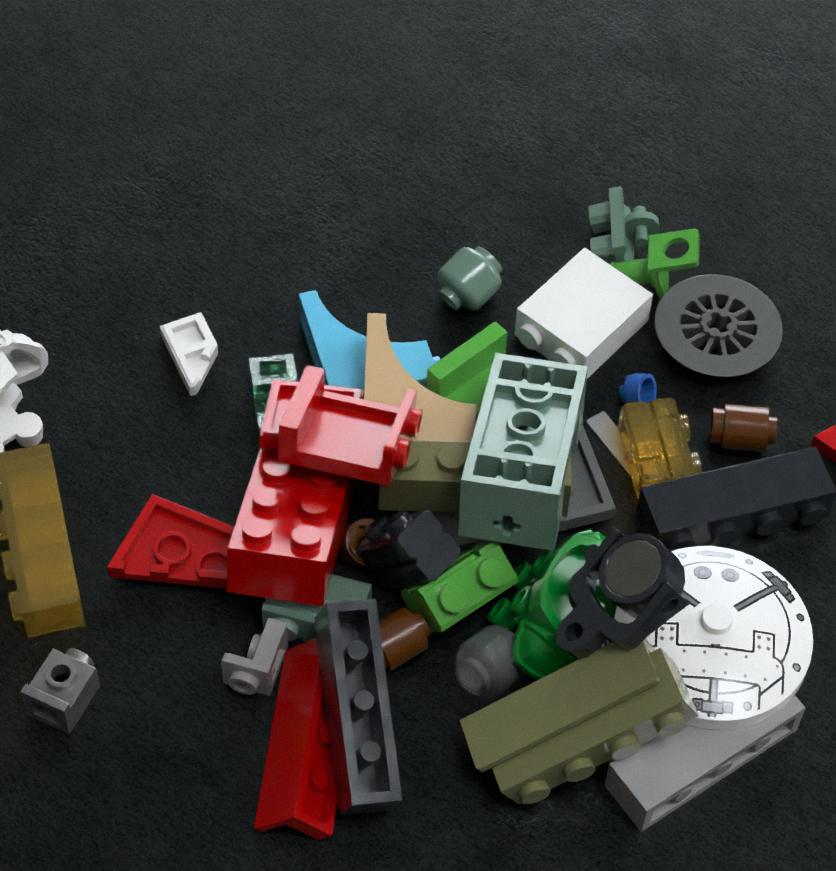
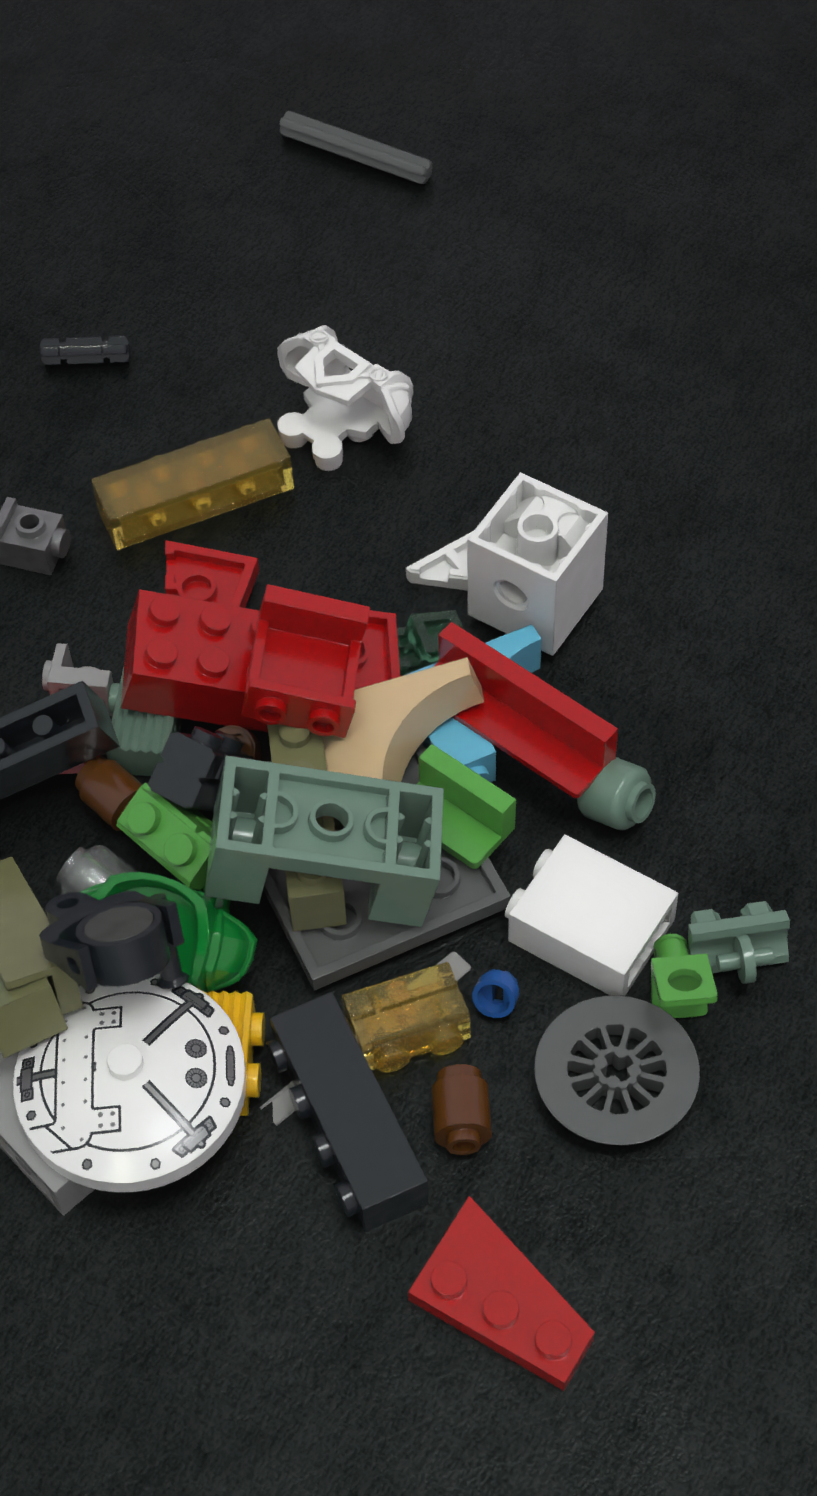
camera: 85 degrees right, 0 degrees up
none -> red panel [433,622,618,798]
none -> white brick [467,472,608,656]

